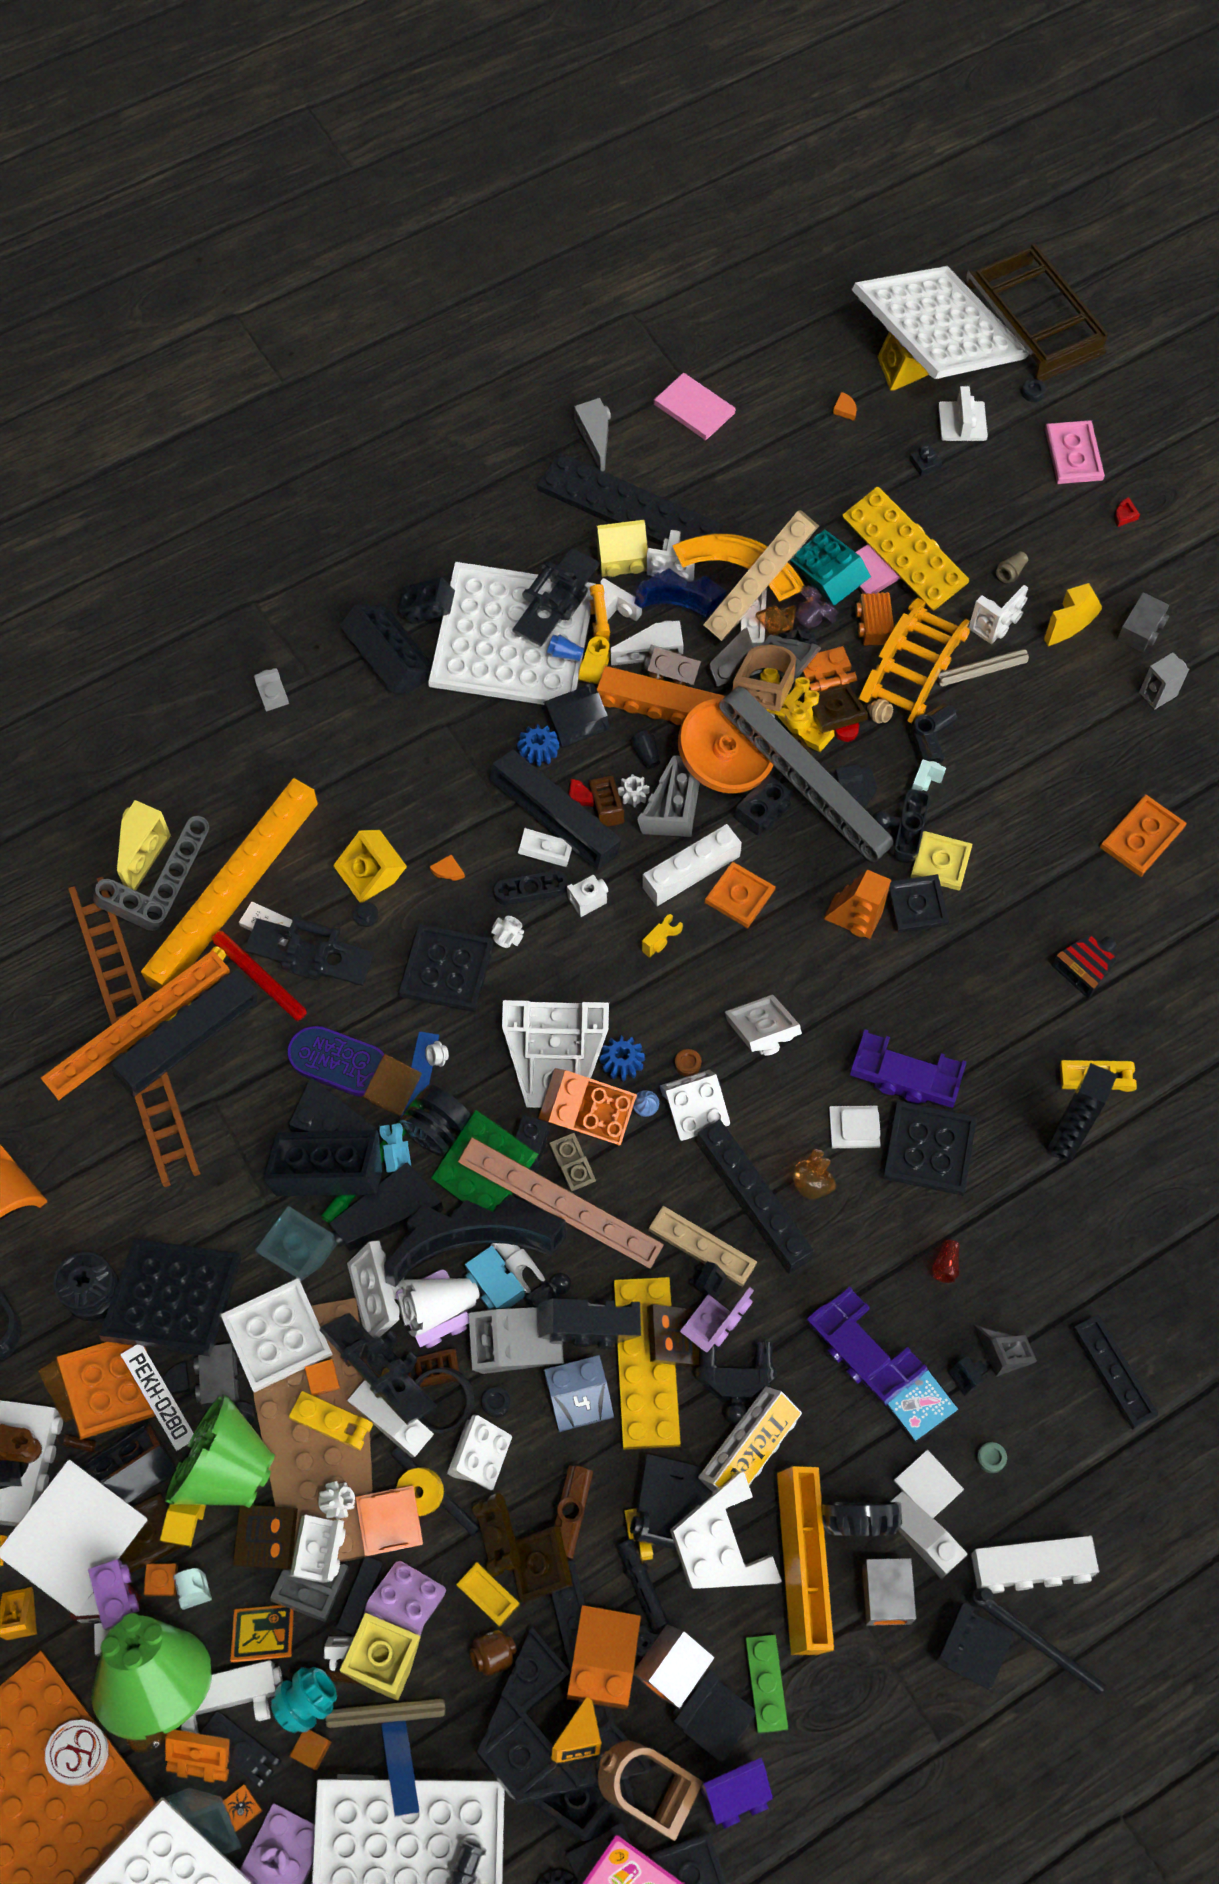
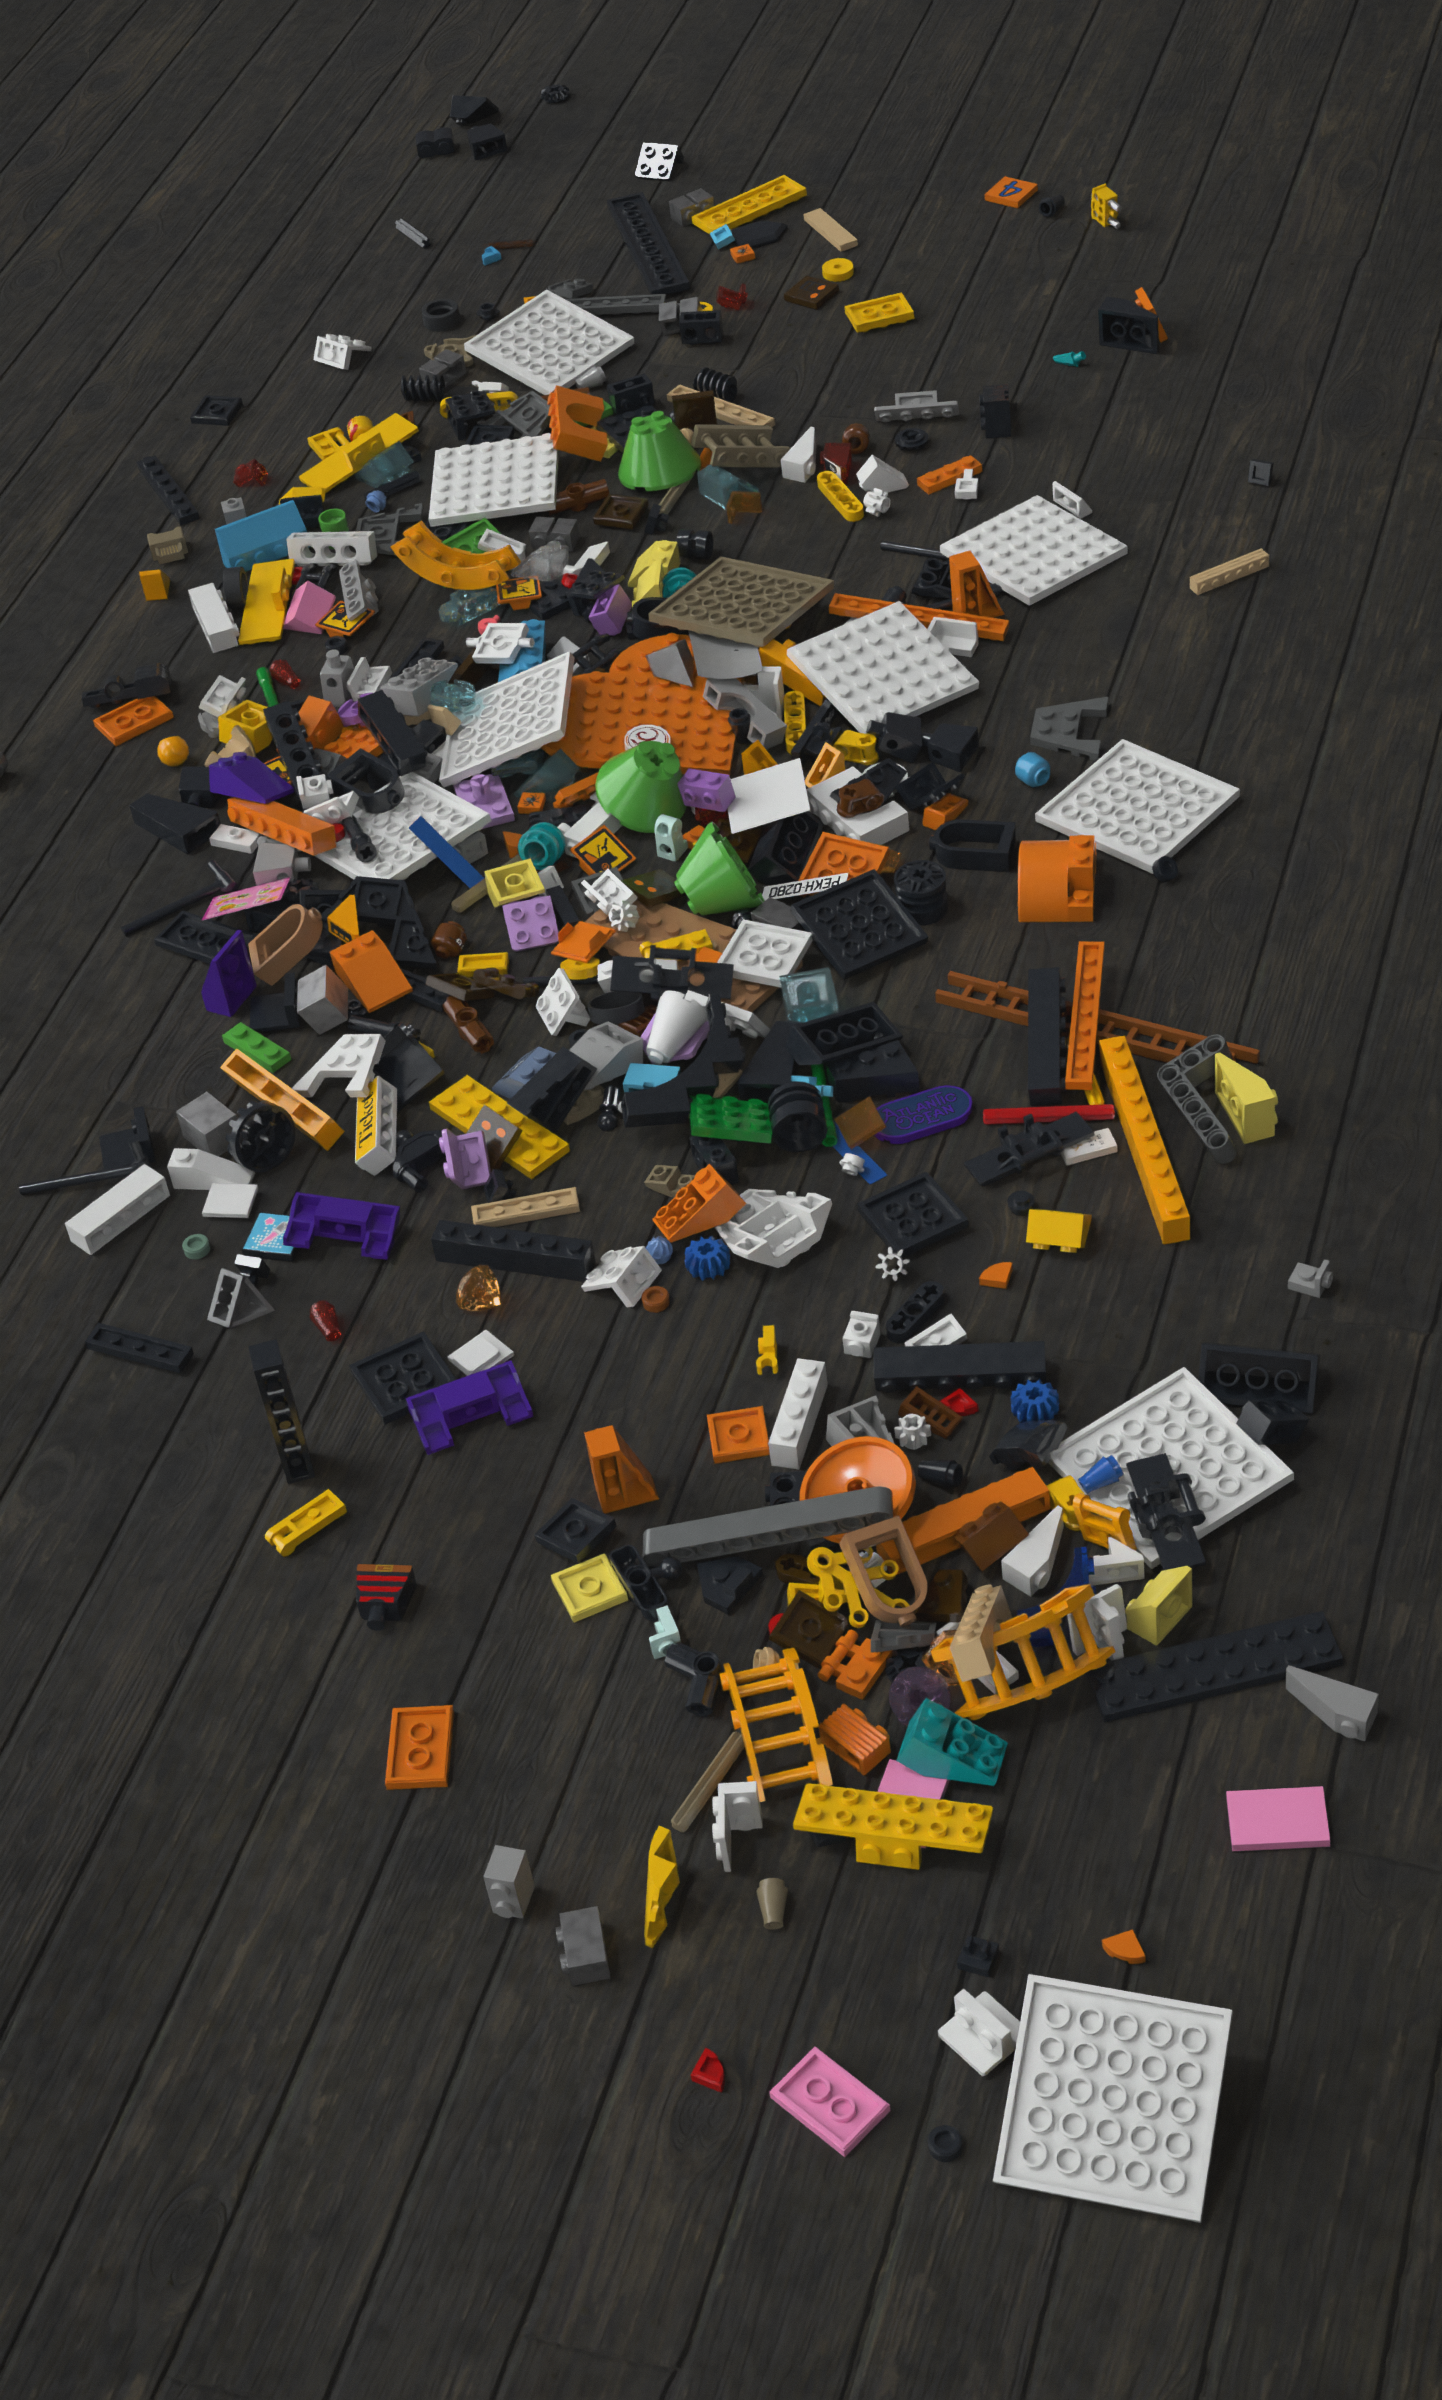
camera: 145 degrees right, 20 degrees down
plate [458,1137,664,1269] -> none
white plate [725,995,802,1055] -> none
dark brown piece [963,243,1108,382] -> none

